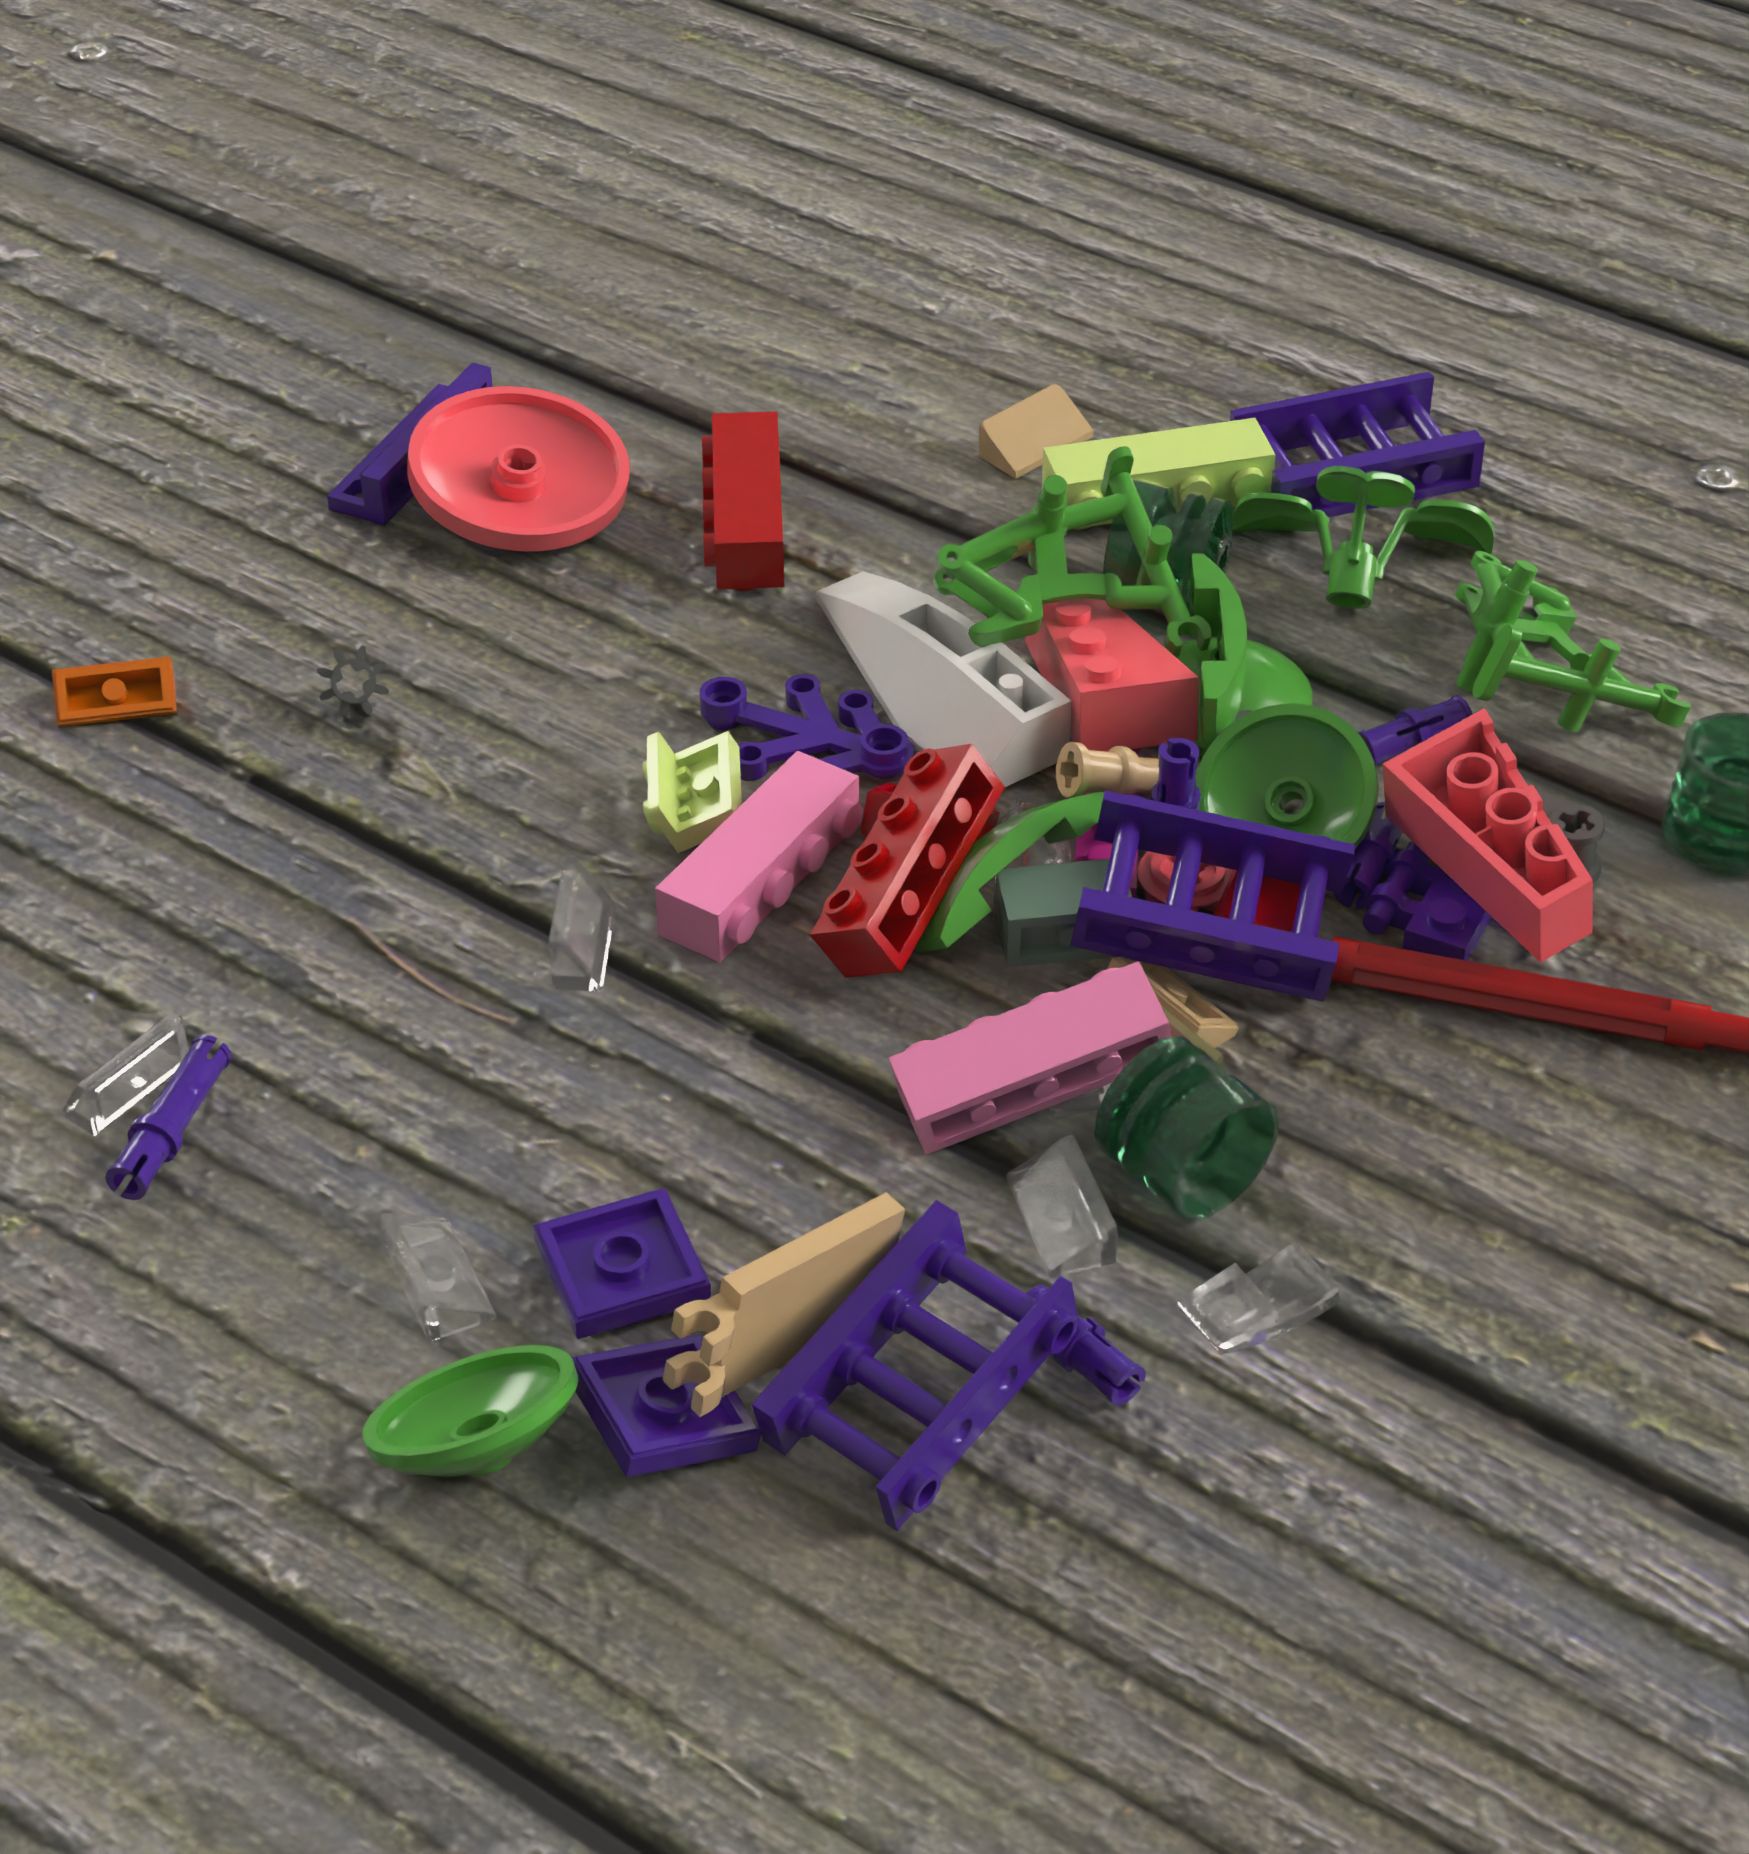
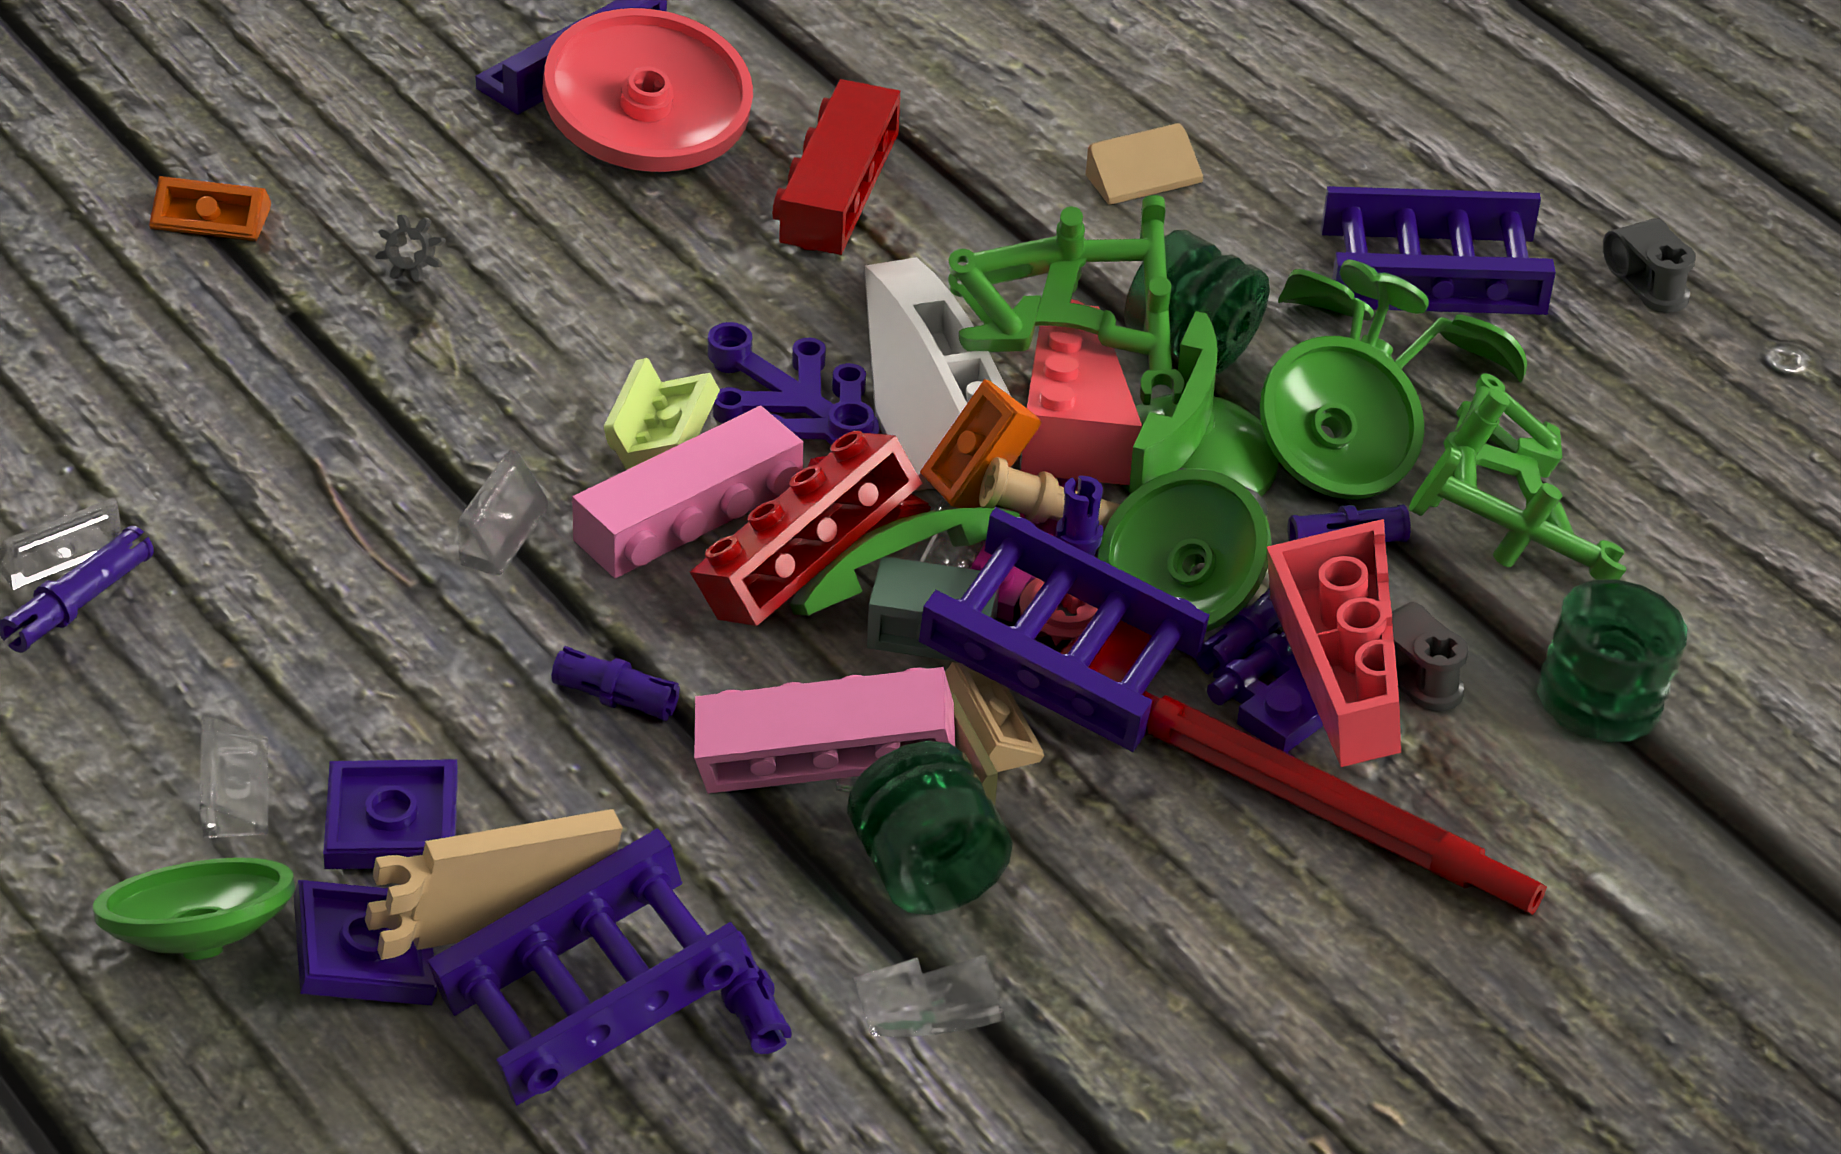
camera: 15 degrees right, 0 degrees up
clear slope [1007,1135,1118,1278] -> none
yellowish green brick [1042,418,1275,530] -> none
none -> dark purple pin [551,646,680,721]
none -> orange slope [920,379,1042,508]
none -> bright green dish [1260,336,1424,499]
none -> dark grey piece [1603,218,1696,313]

